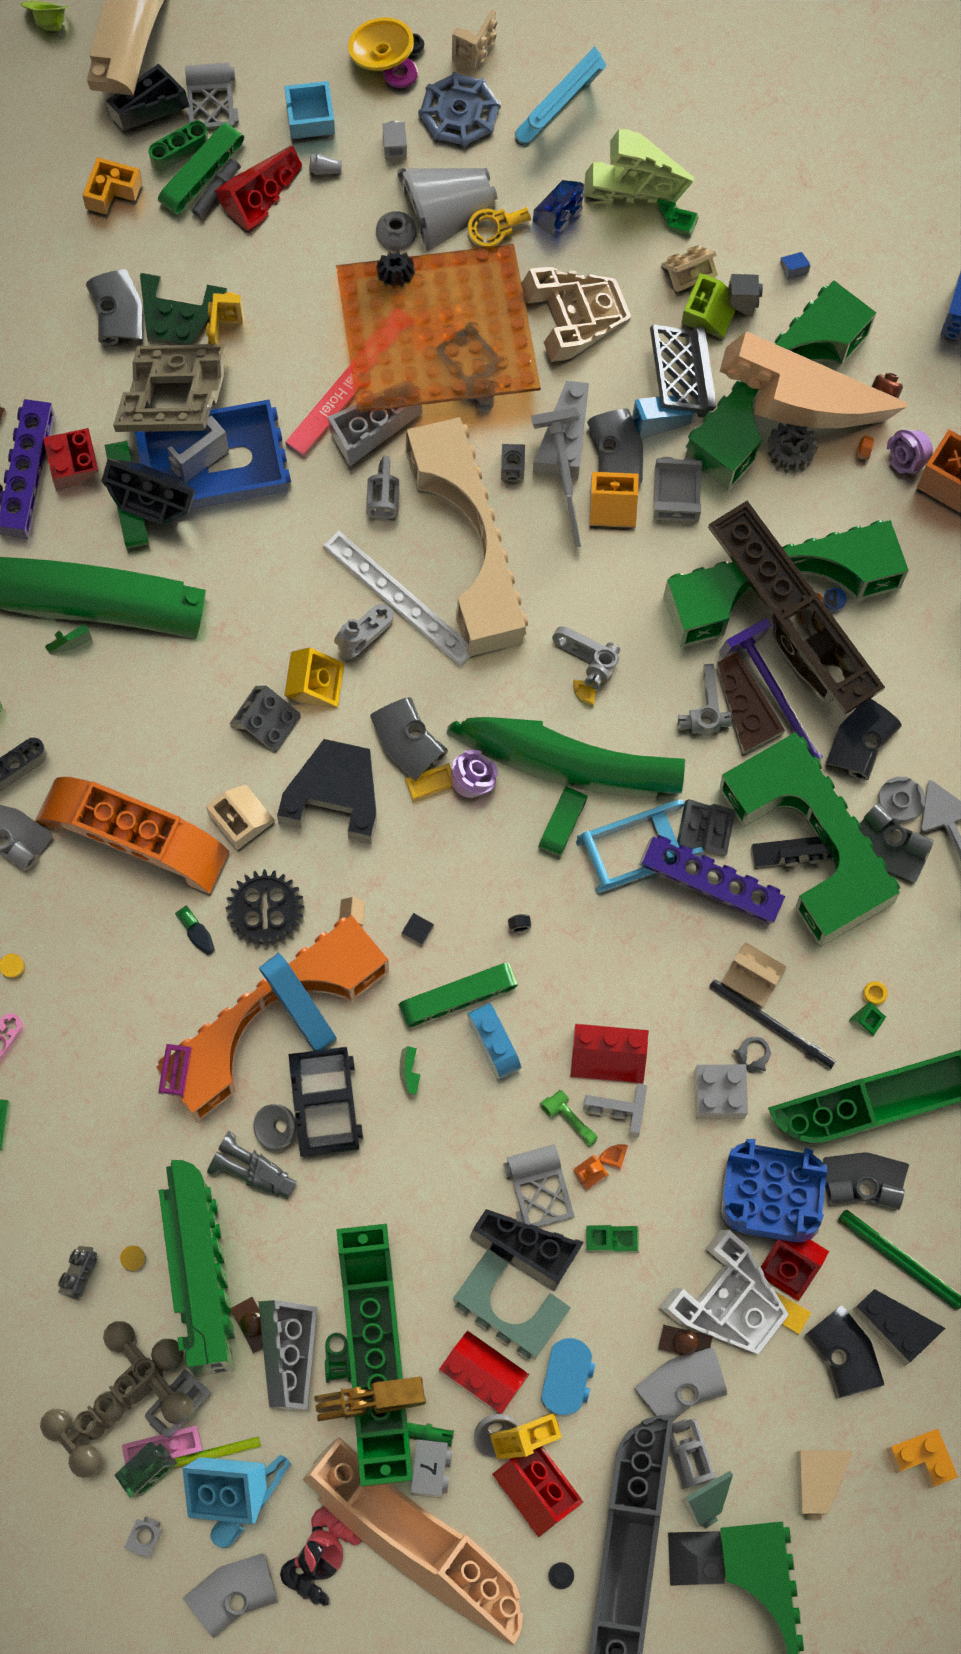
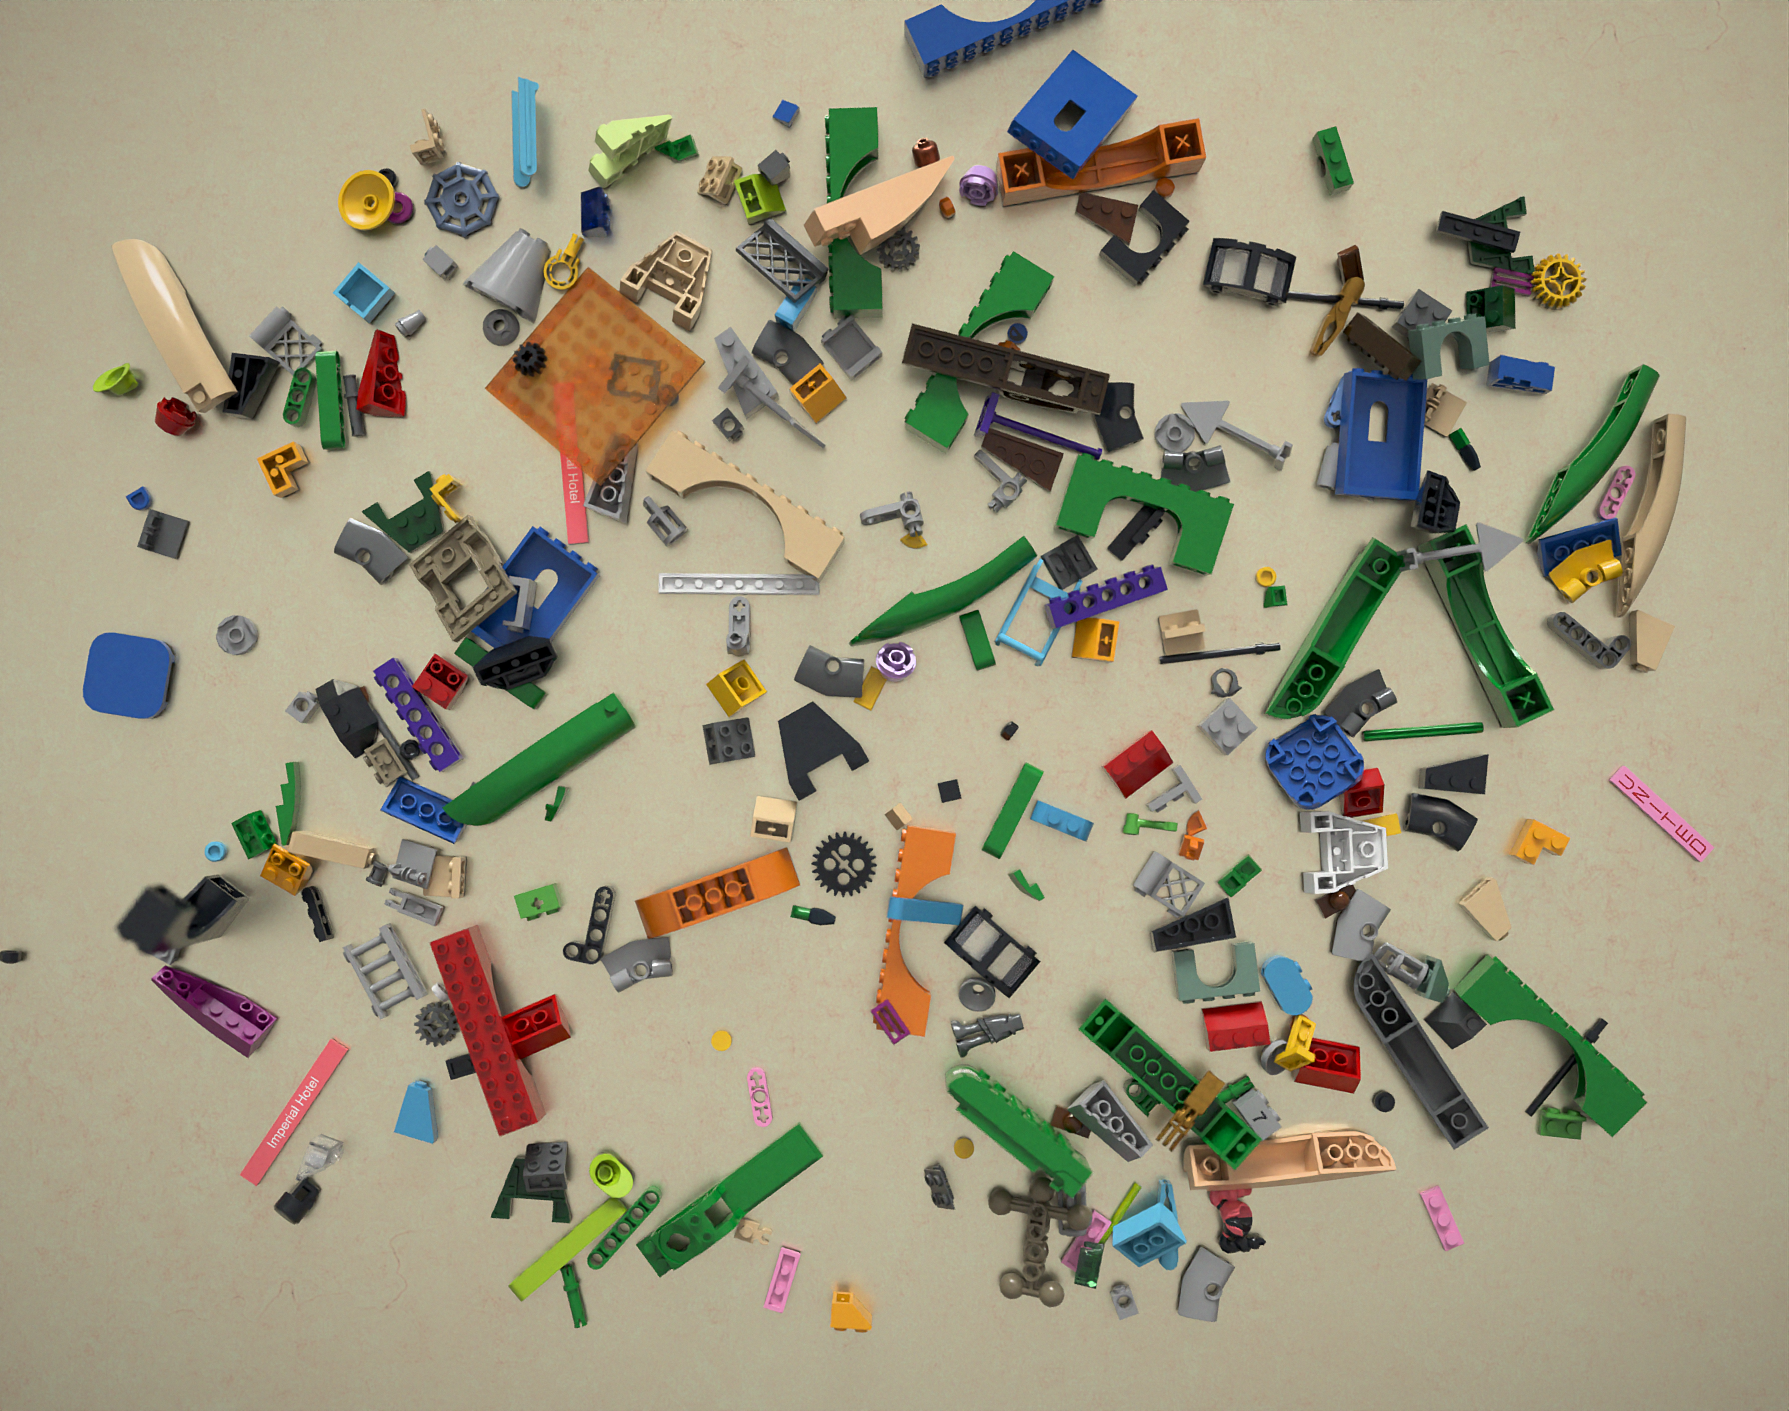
camera: 40 degrees left, 15 degrees up
none -> red cone [155,397,197,436]
none -> light orange slope [1072,618,1119,663]

